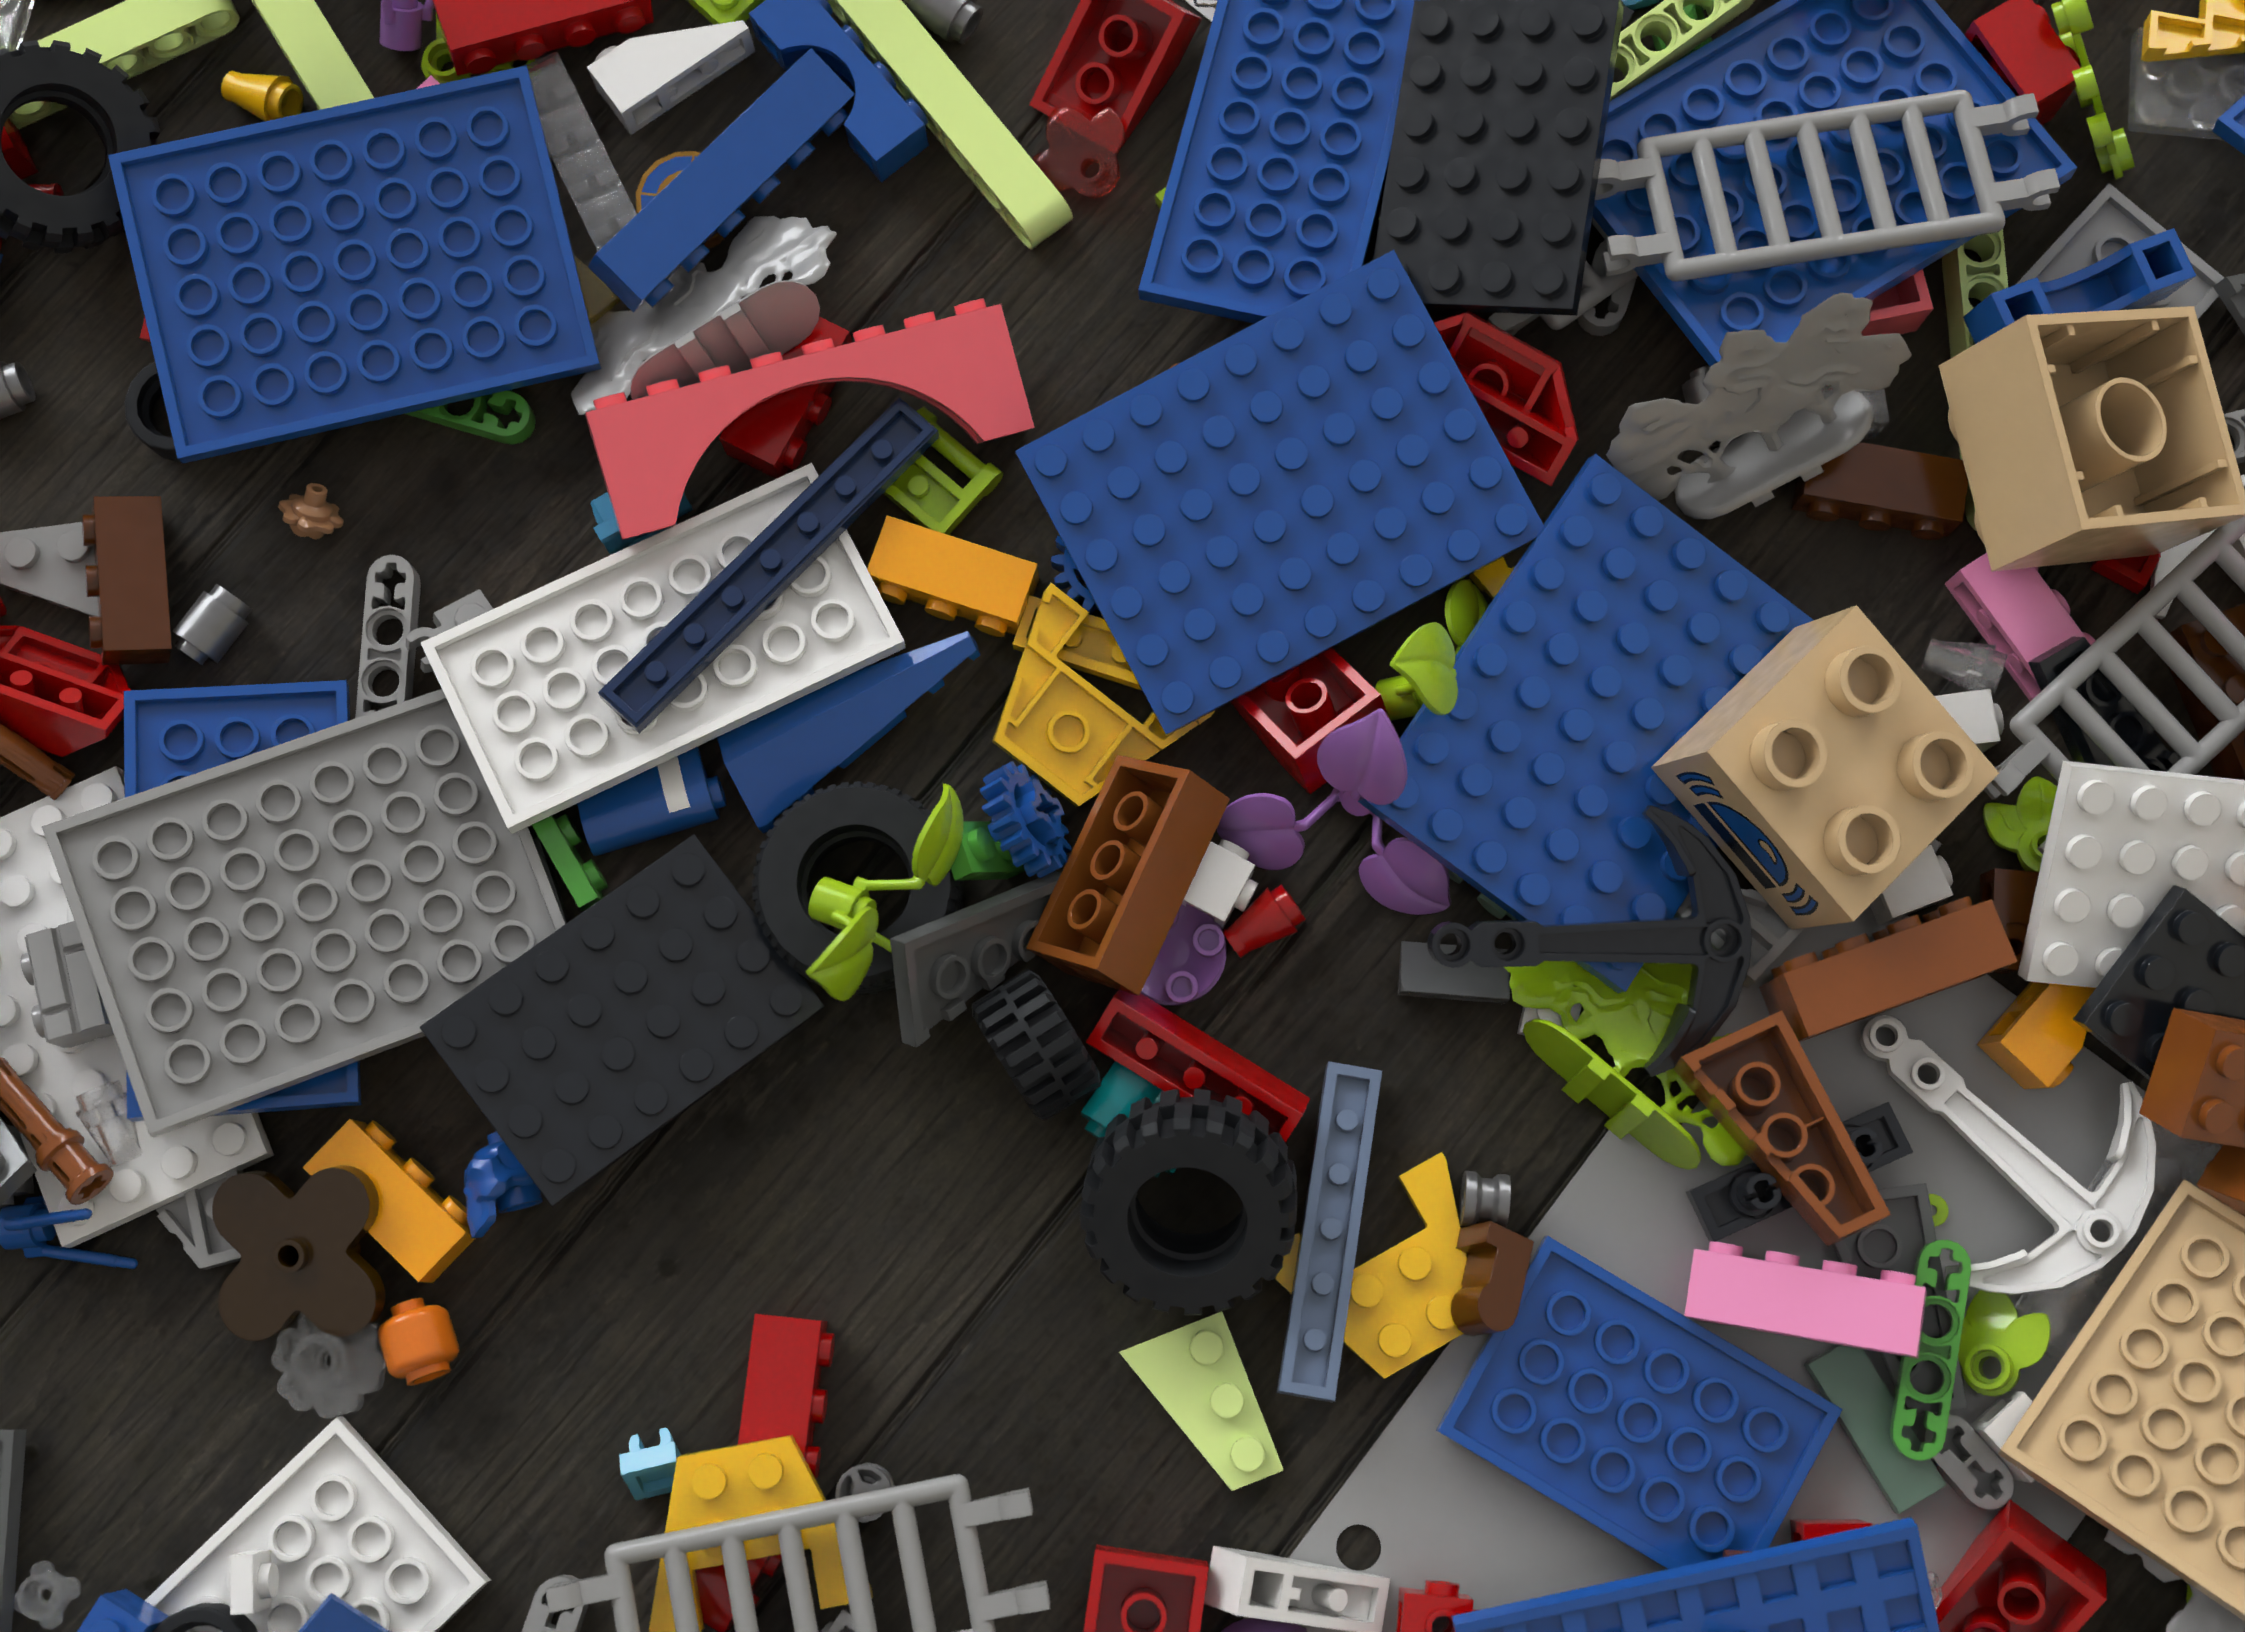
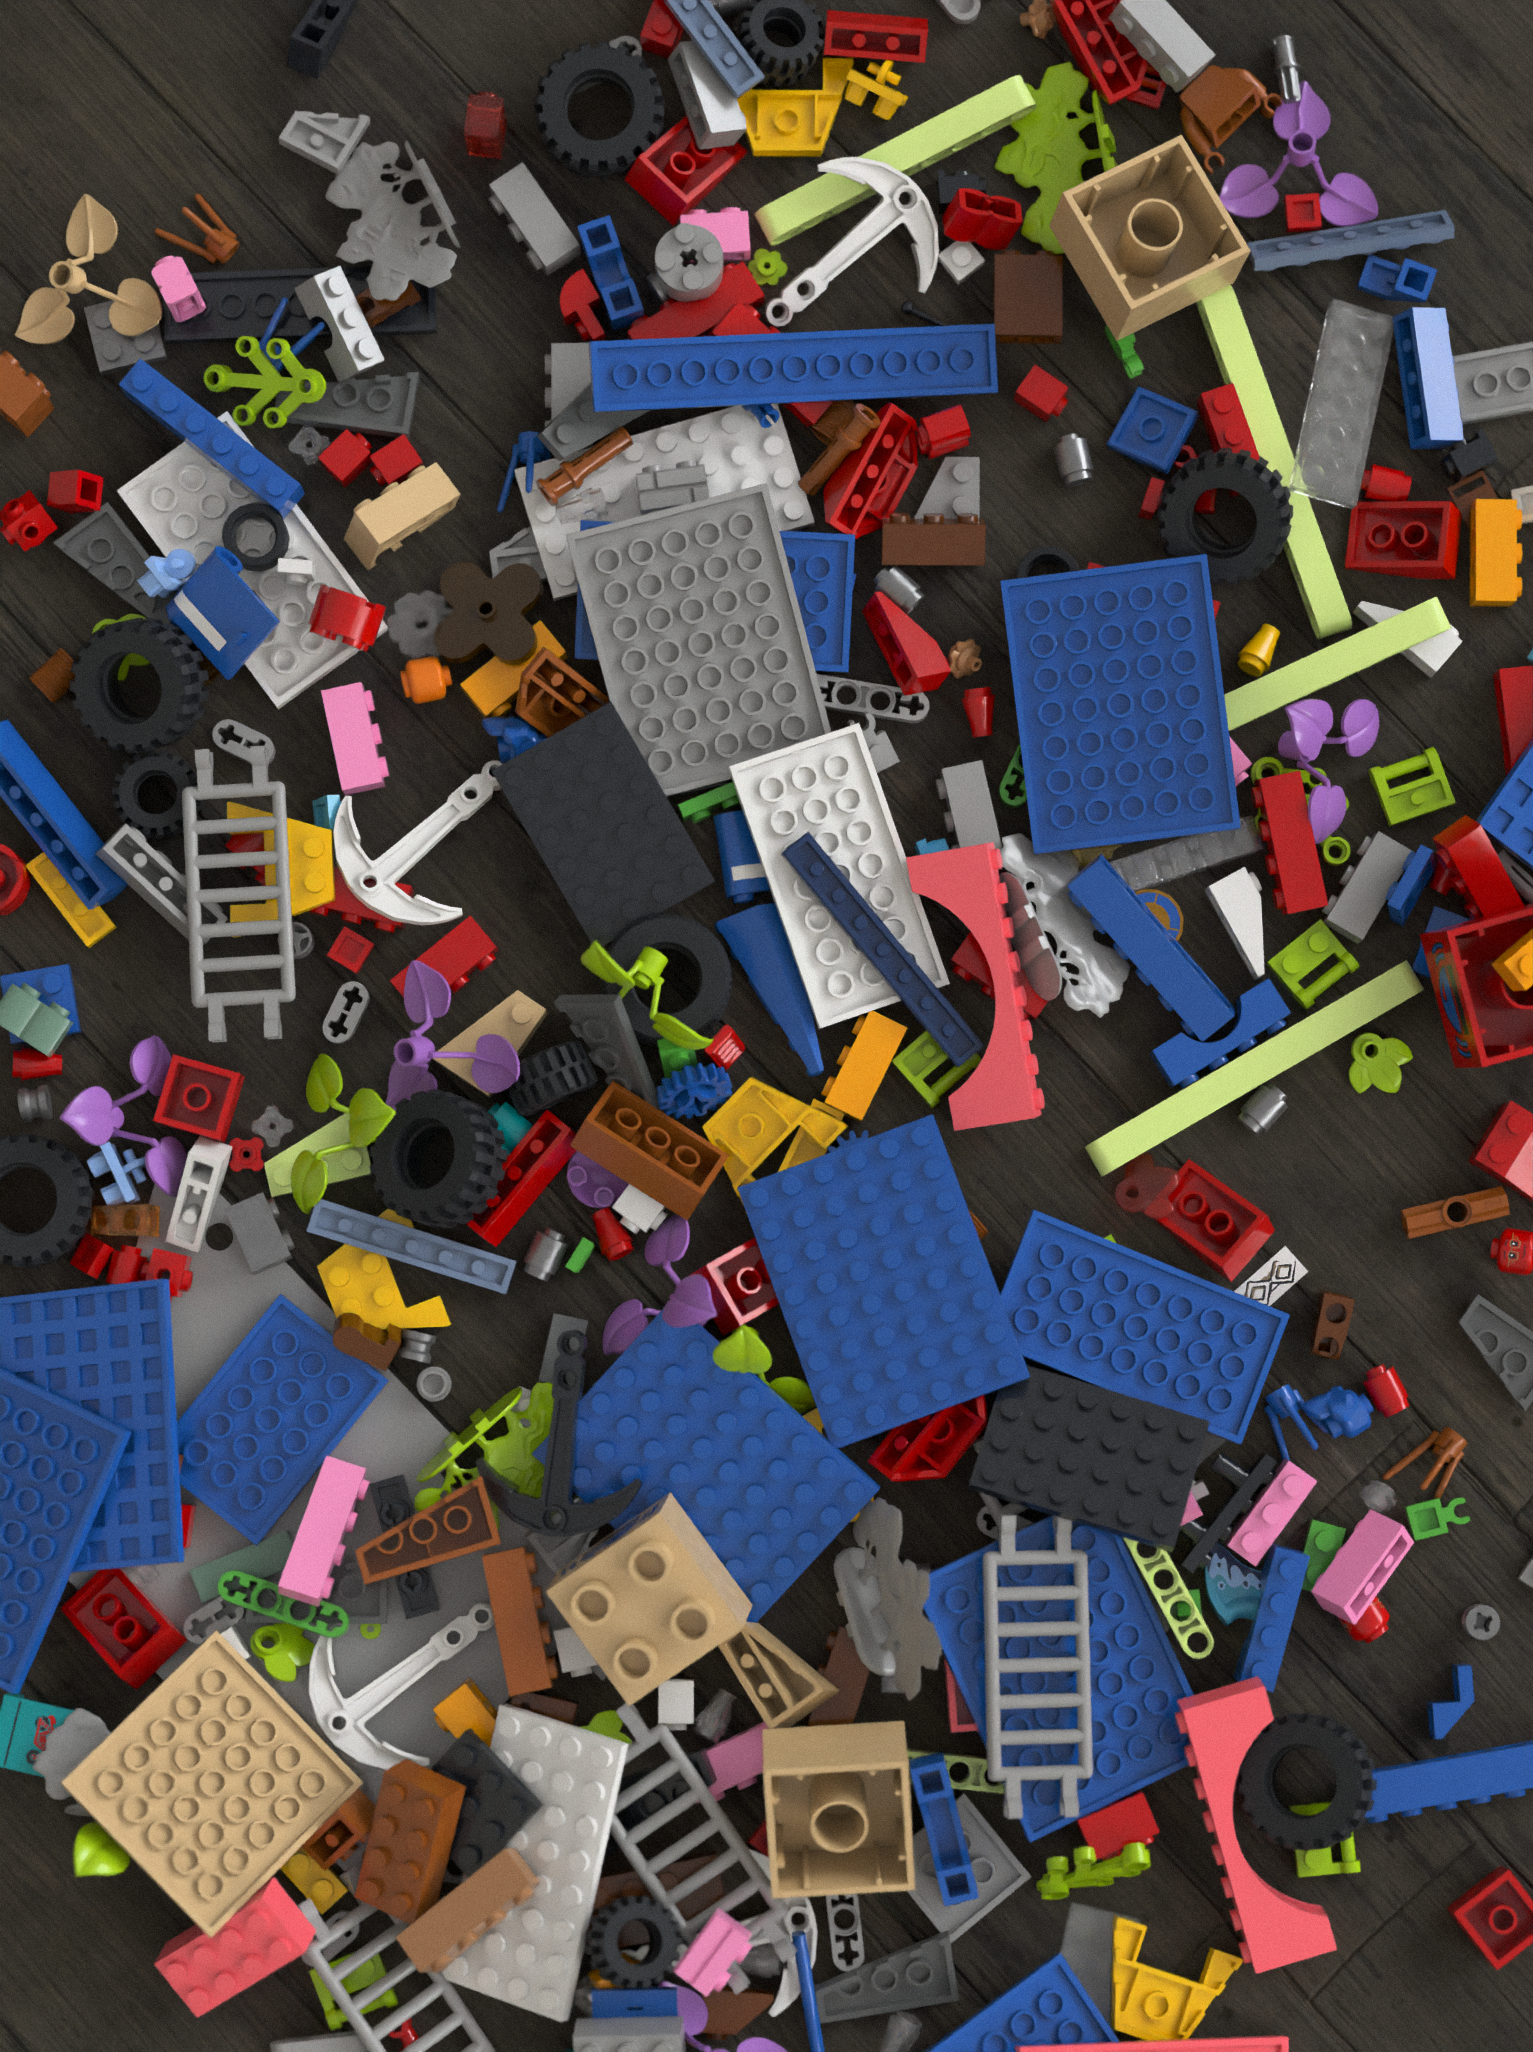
camera: 90 degrees right, 5 degrees up
none -> flat silver brick [224,1192,295,1275]
none -> red plate [229,1137,264,1172]
none -> clear plate [252,1106,293,1147]
none -> lime plant [291,1054,396,1214]
none -> red brick [308,584,387,652]
none -> red brick [318,429,372,488]
none -> bright pink brick [321,682,389,795]
none -> light grey beam [322,981,370,1045]
none -> red plate [327,926,375,974]
none -> white piece [333,760,504,925]
none -> tan wedge [344,462,461,571]
none -> red brick [369,434,424,487]
none -> medium lavender plant [385,960,520,1111]
none -> red brick [390,915,498,997]
none -> light grey plate [417,1367,452,1402]
none -> tan wedge [433,990,548,1098]
none -> dark orange wedge [515,647,610,737]
none -> flat silver brick [523,1227,568,1281]
none -> bright green tile [565,1237,595,1274]
none -> red slope [704,1024,745,1071]
none -> tan wedge [718,1622,840,1729]
none -> red slope [862,591,951,696]
none -> light grey brick [936,760,1002,850]
none -> red cone [961,687,995,737]
none -> red plate [1138,477,1165,521]

